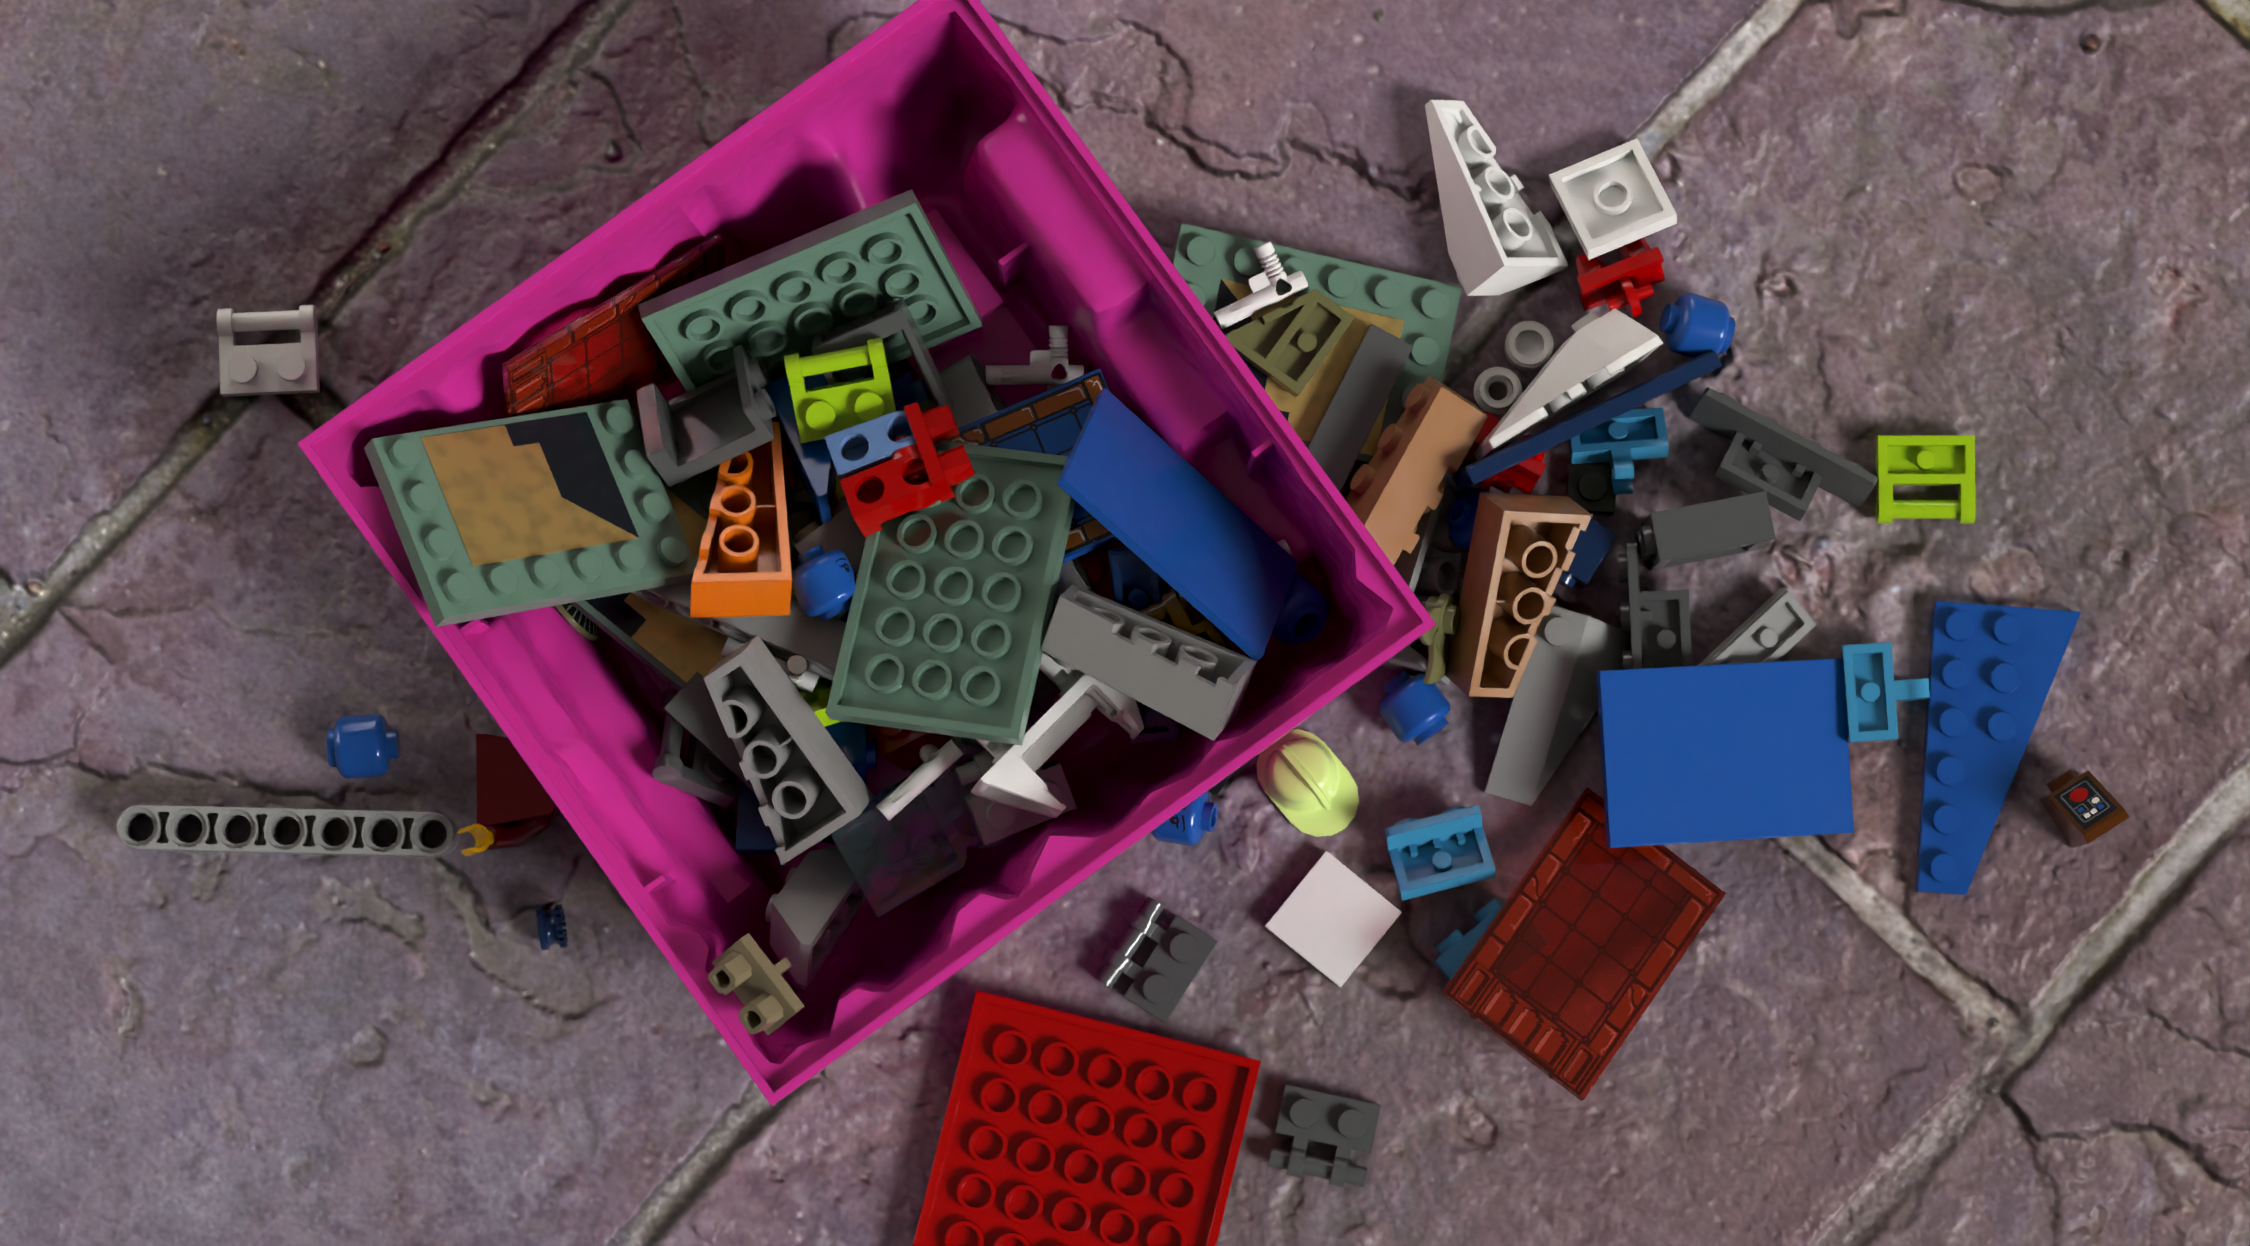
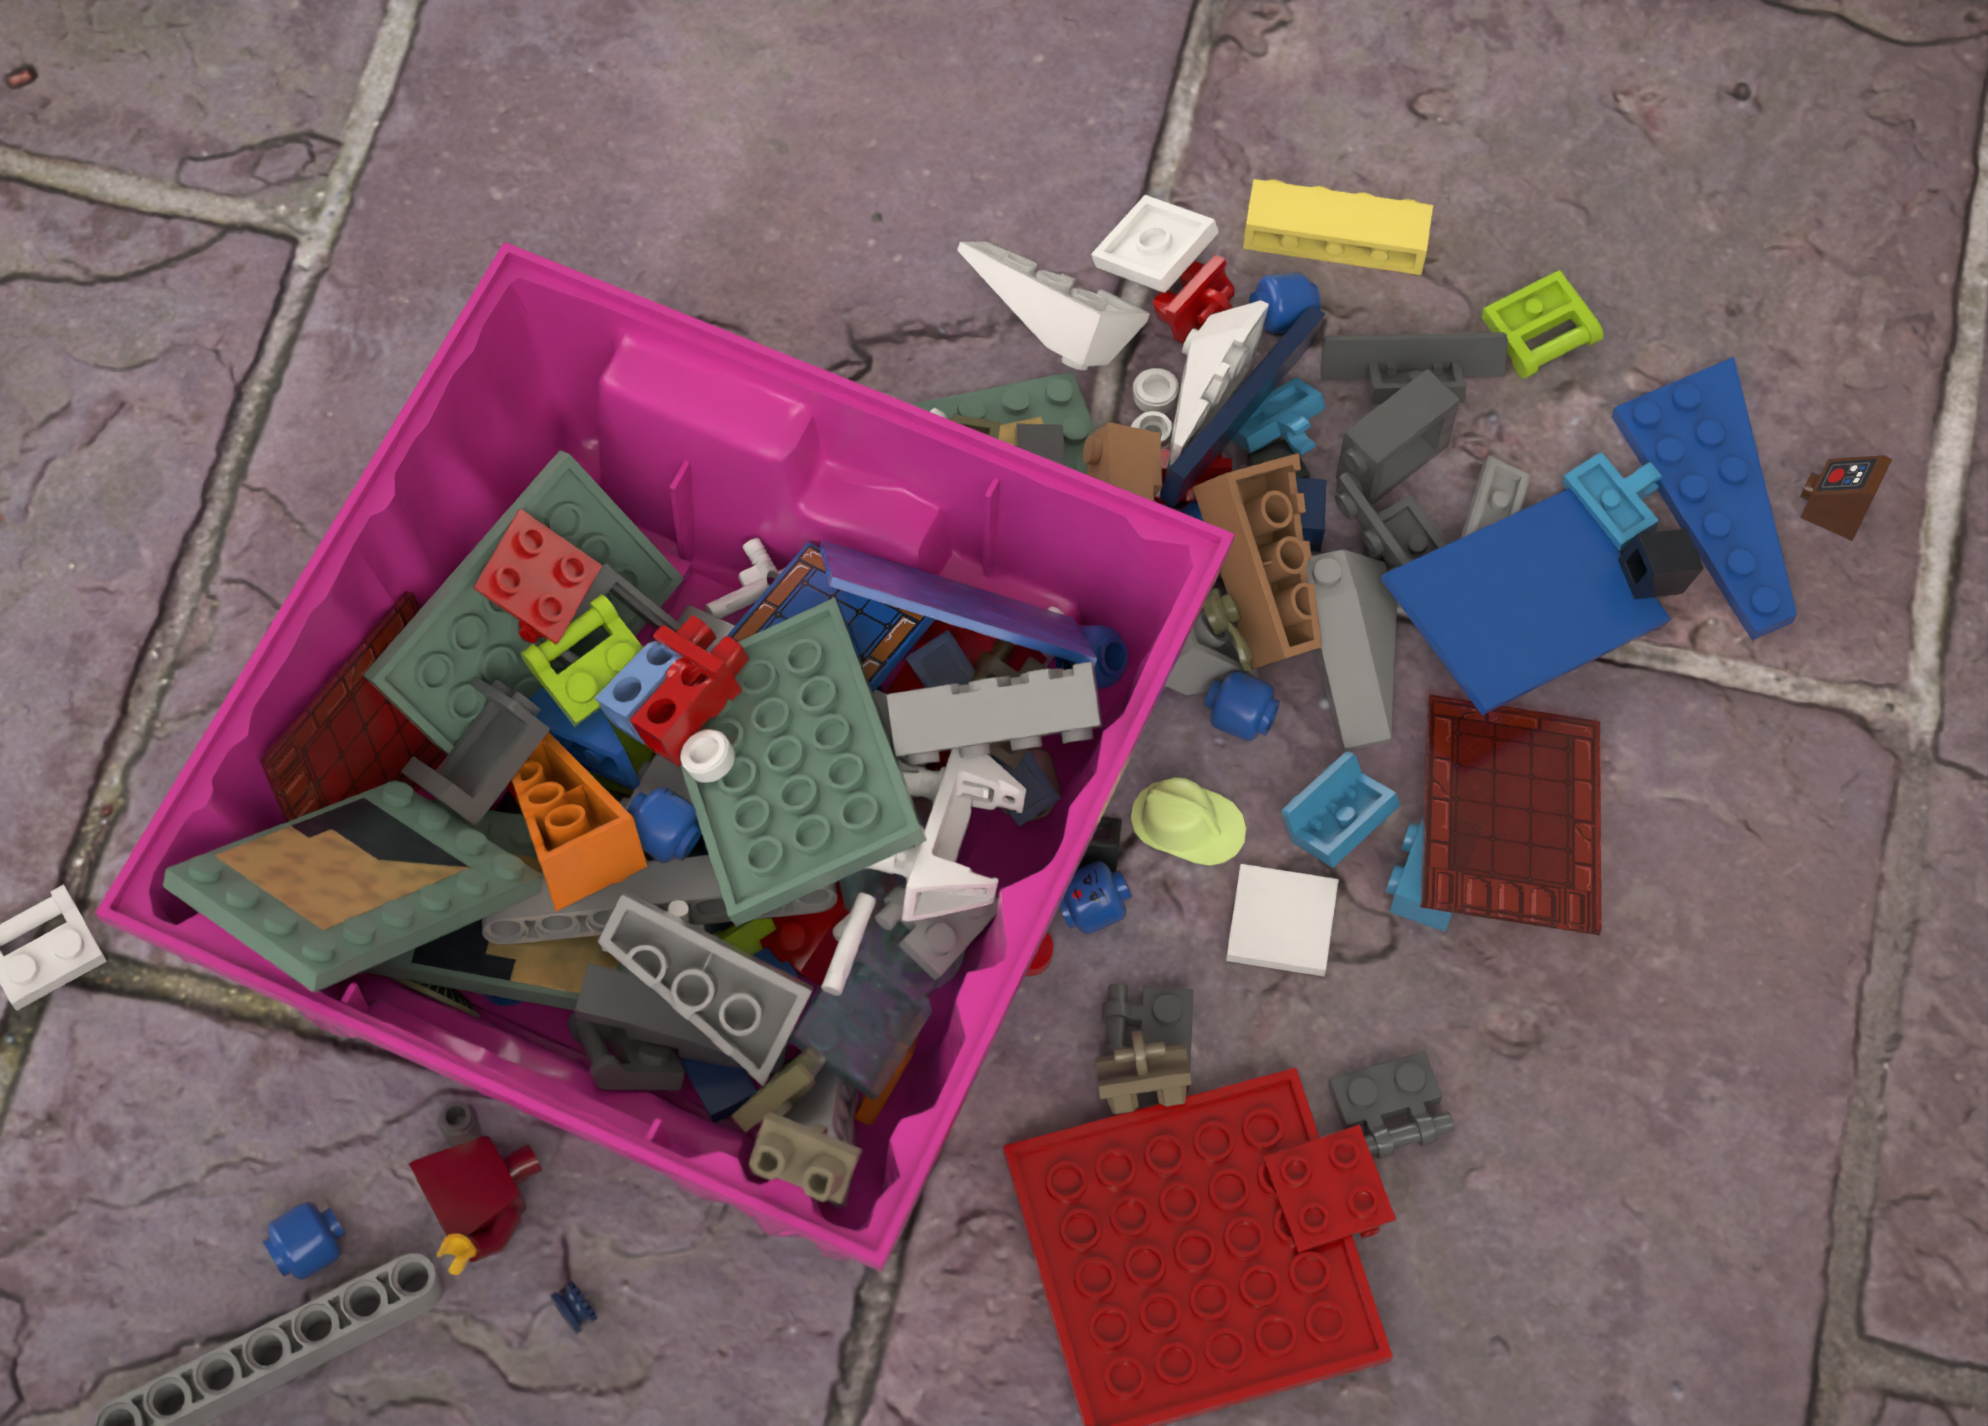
camera: 30 degrees left, 20 degrees down
none -> red hinge [473,509,602,645]
none -> white tile [681,729,735,783]
none -> olive wing [732,1044,826,1133]
none -> dark tan hips [1095,1030,1192,1114]
none -> light yellow brick [1243,179,1433,275]
none -> red hinge [1263,1125,1396,1253]
none -> black brick [1618,529,1704,599]

